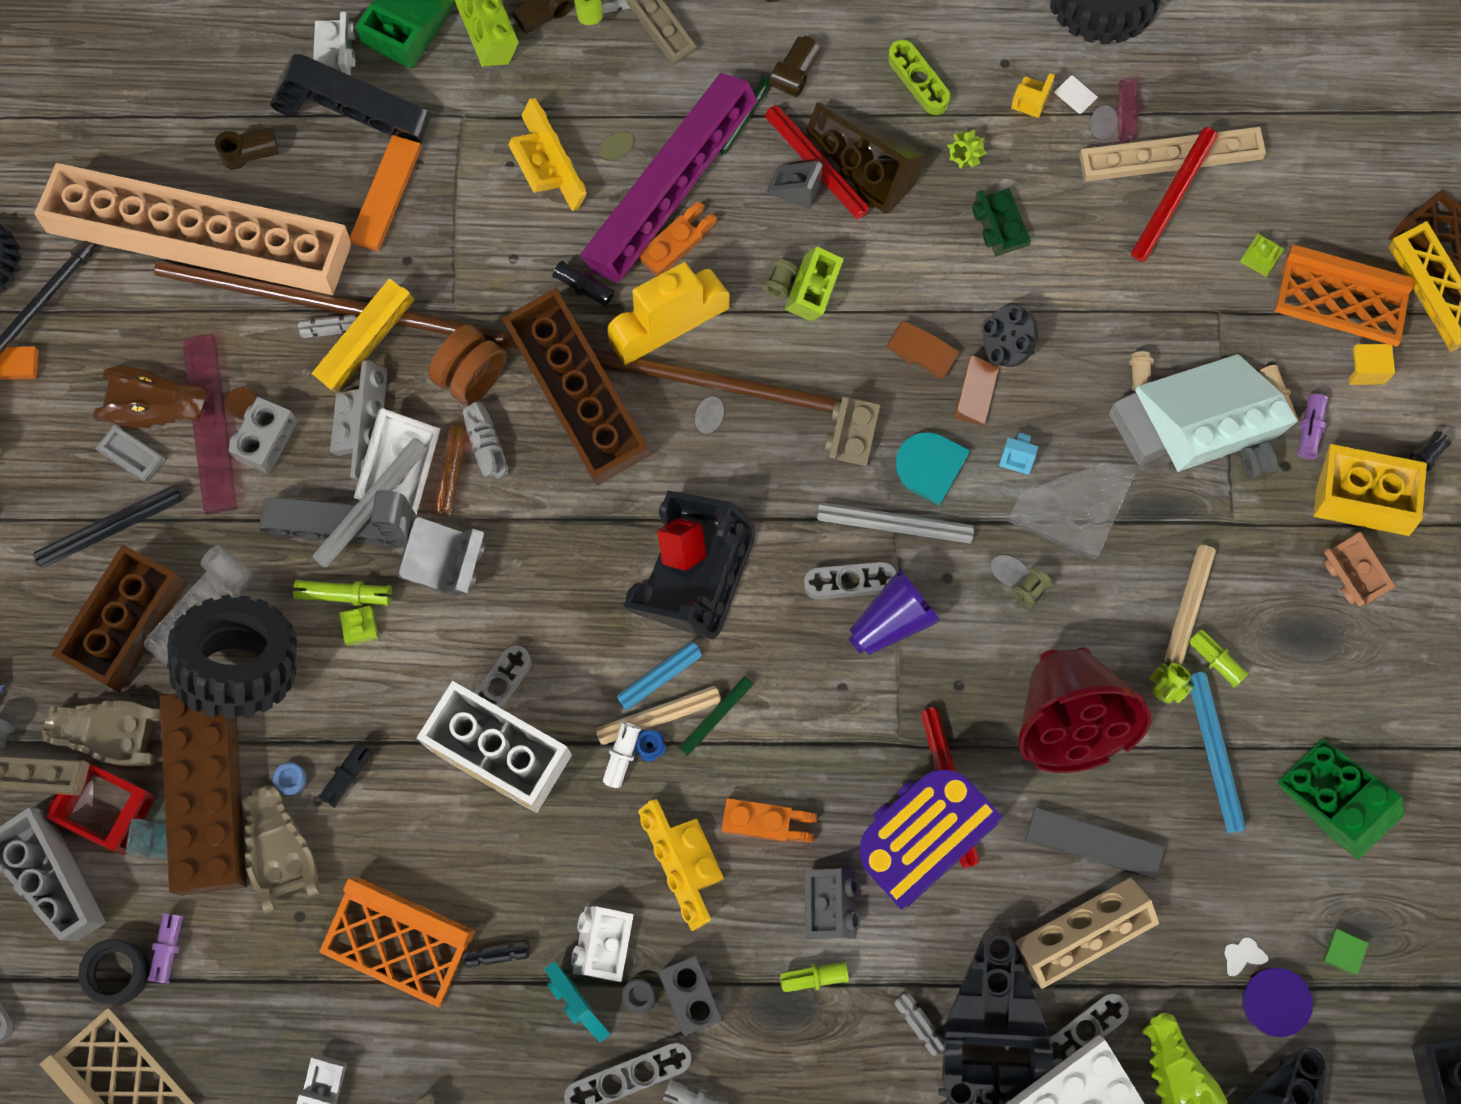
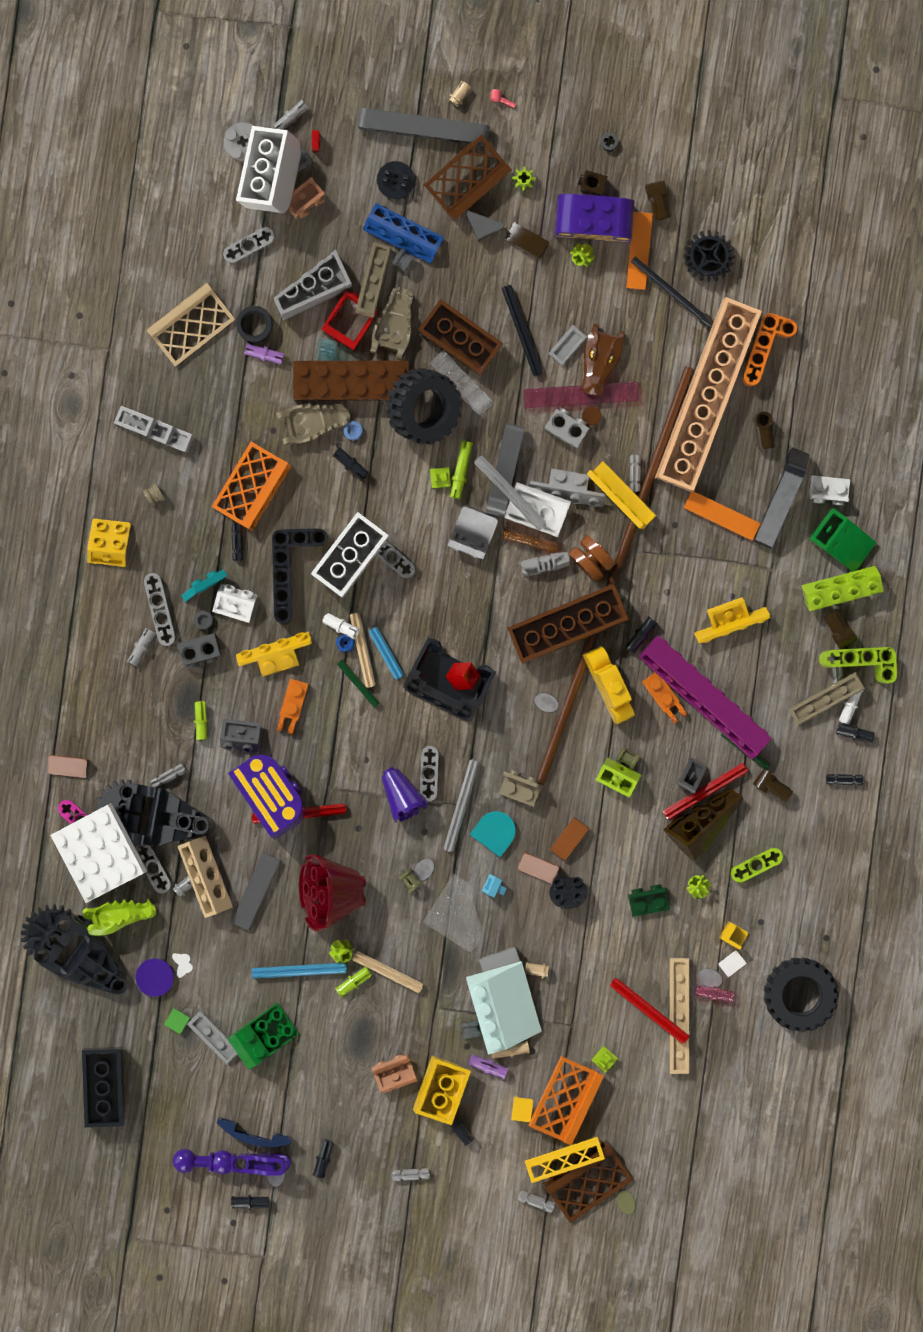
camera: 90 degrees right, 15 degrees up
olive sticker [599,132,634,160] -> none
none -> light grey pin [173,876,193,897]
none -> light grey tile [187,1010,238,1065]
none -> black beam [272,528,328,624]
none -> orange beam [742,313,797,387]

